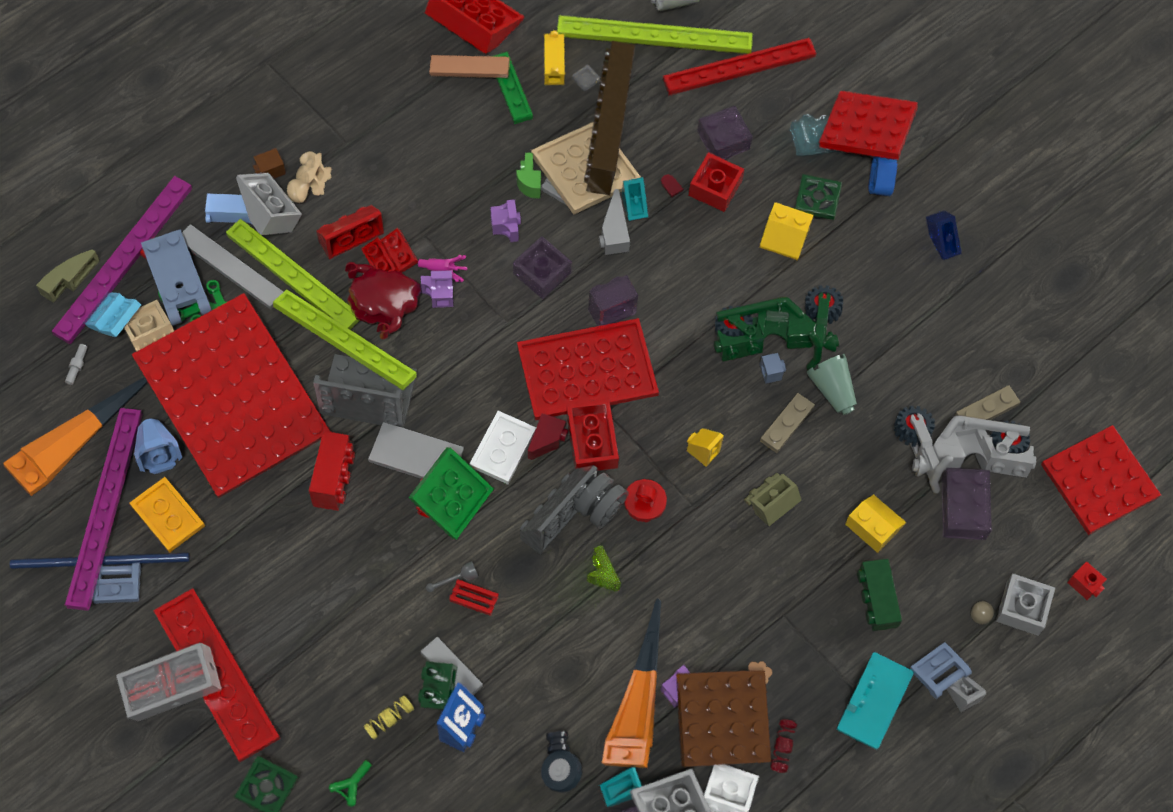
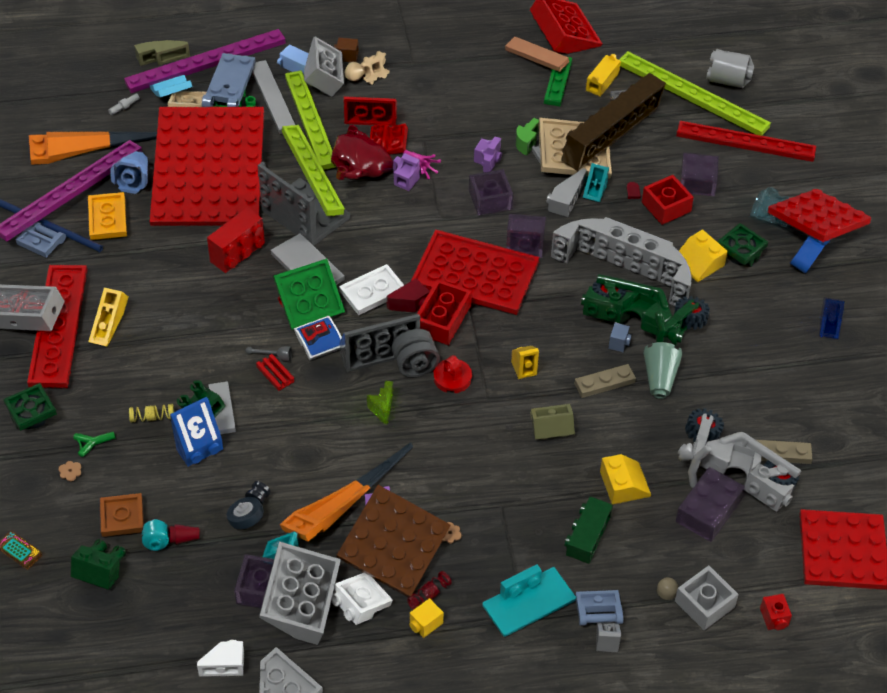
camera: 35 degrees right, 15 degrees down
none -> yellow slope [88,287,129,347]
none -> slope [294,316,342,361]
none -> yellow brick [409,598,444,638]
none -> light grey slope [551,217,691,306]

